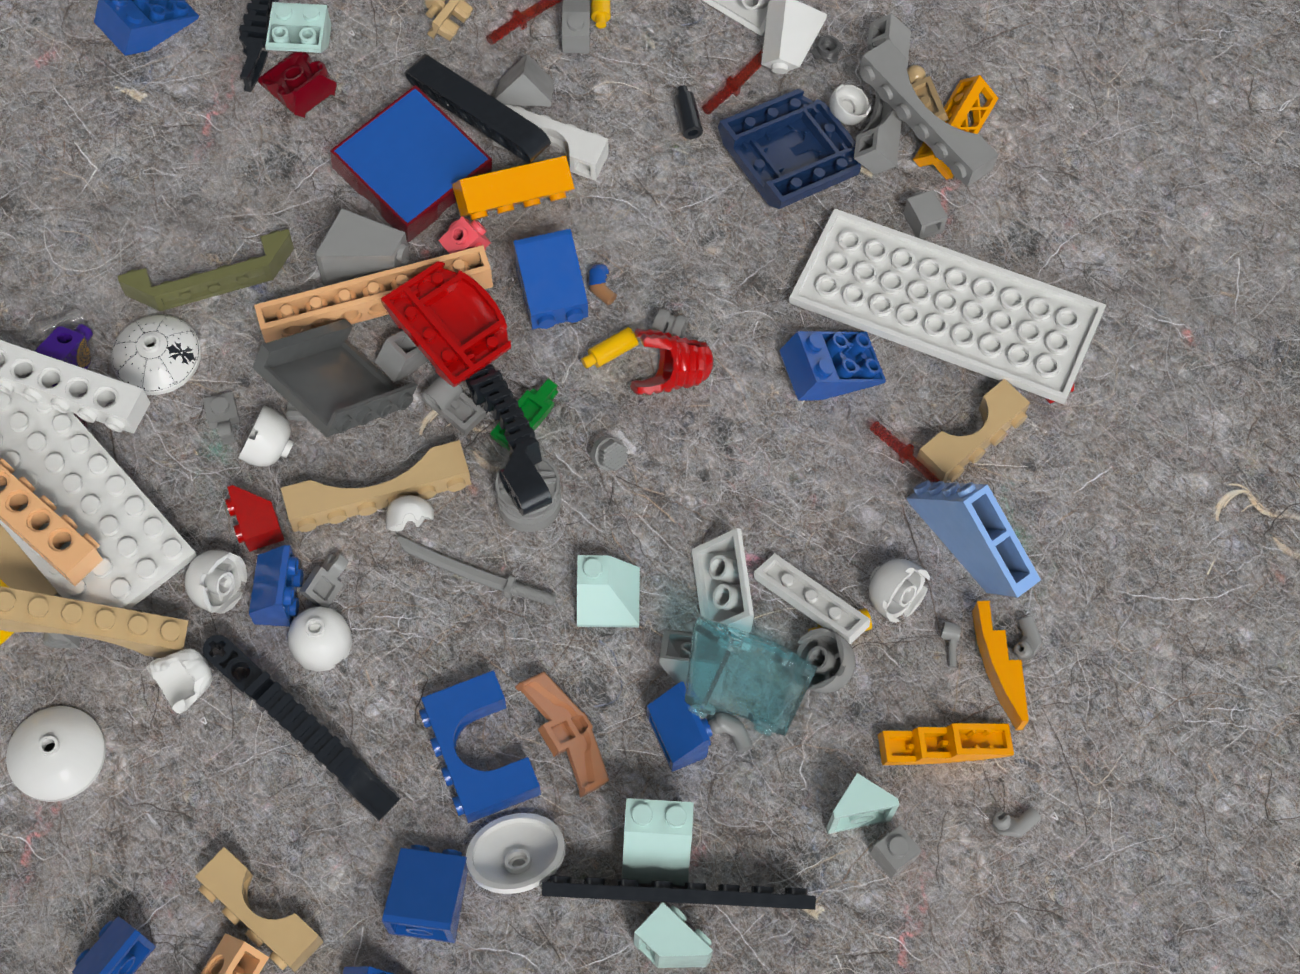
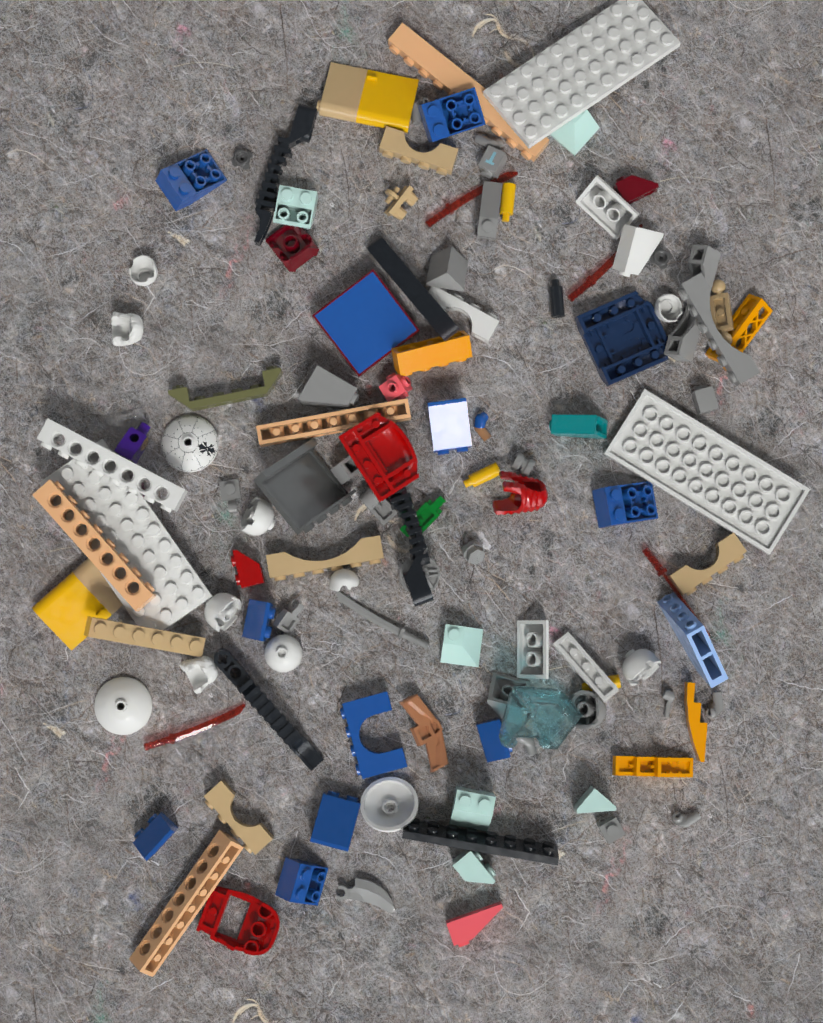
camera: 10 degrees right, 20 degrees up
none -> white hair [111,311,144,346]
none -> white hair [129,255,158,286]
none -> clear red sword [144,704,246,751]
none -> teal slope [549,414,608,439]

